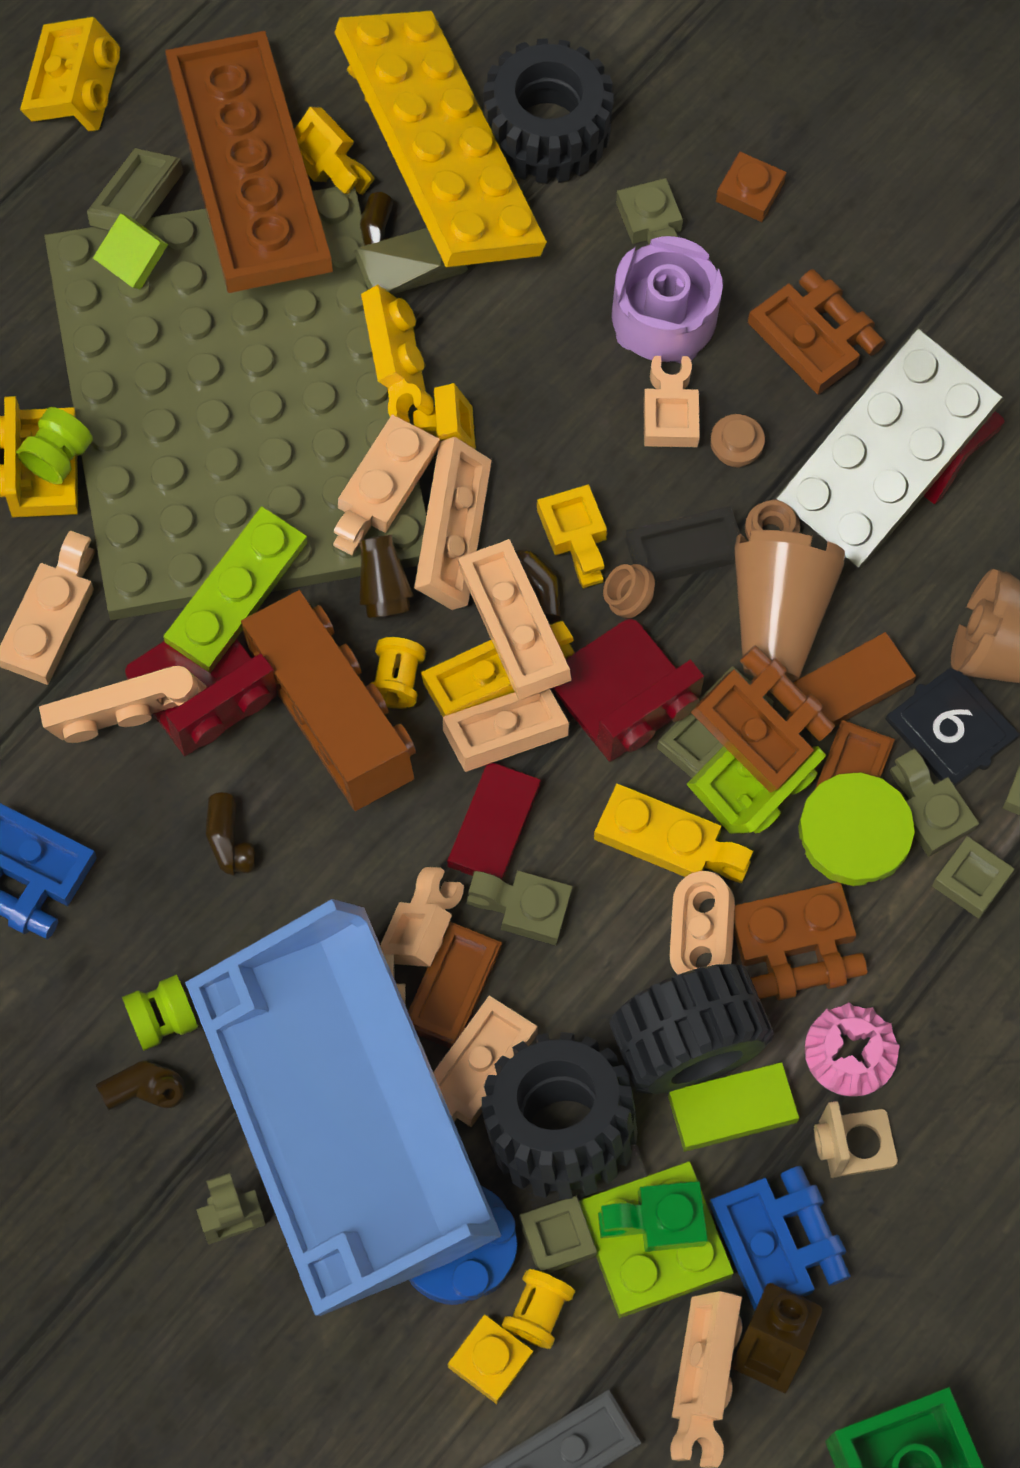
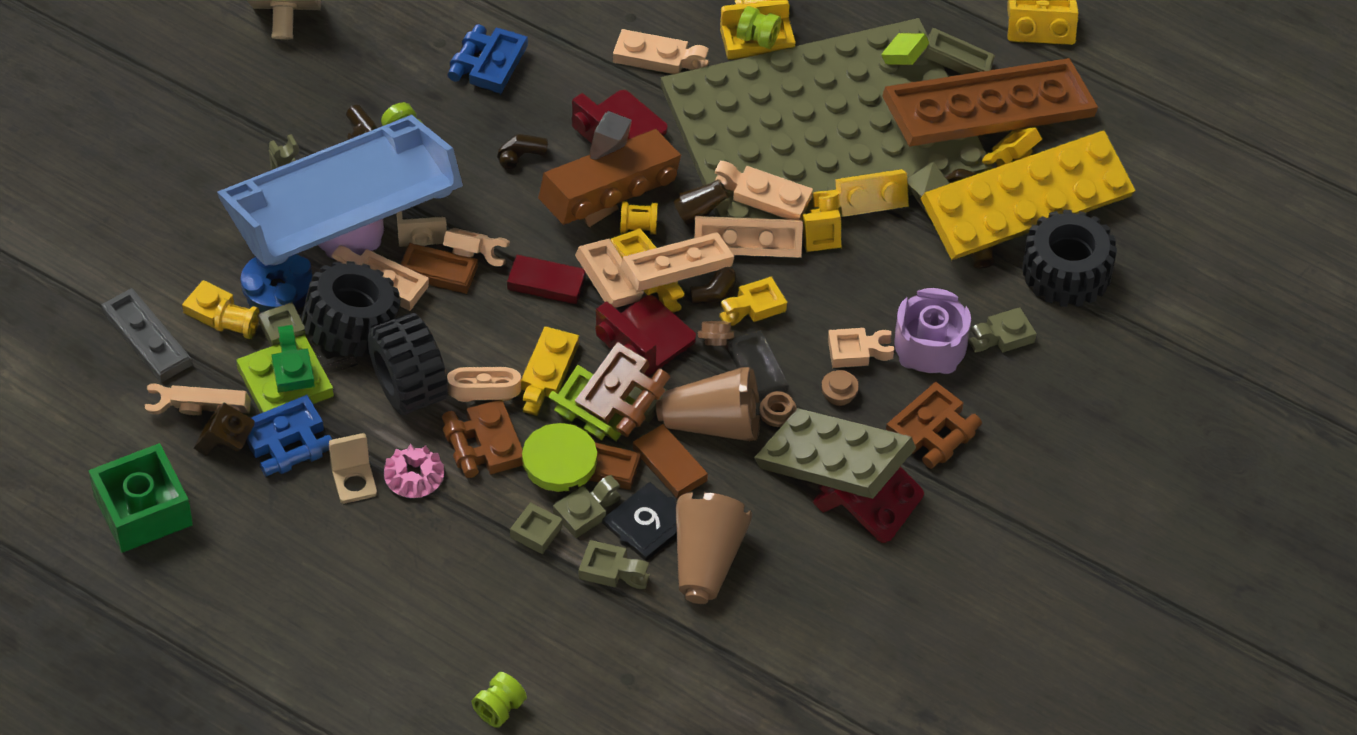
camera: 85 degrees right, 15 degrees down
light nougat plate [39,666,207,743] -> none
lime plate [163,506,307,673] -> none
olive plate [467,870,572,946] -> none
lime tile [668,1062,799,1152] -> none
dark orange plate [716,152,786,222] -> none
none -> flat silver slope [589,111,632,160]

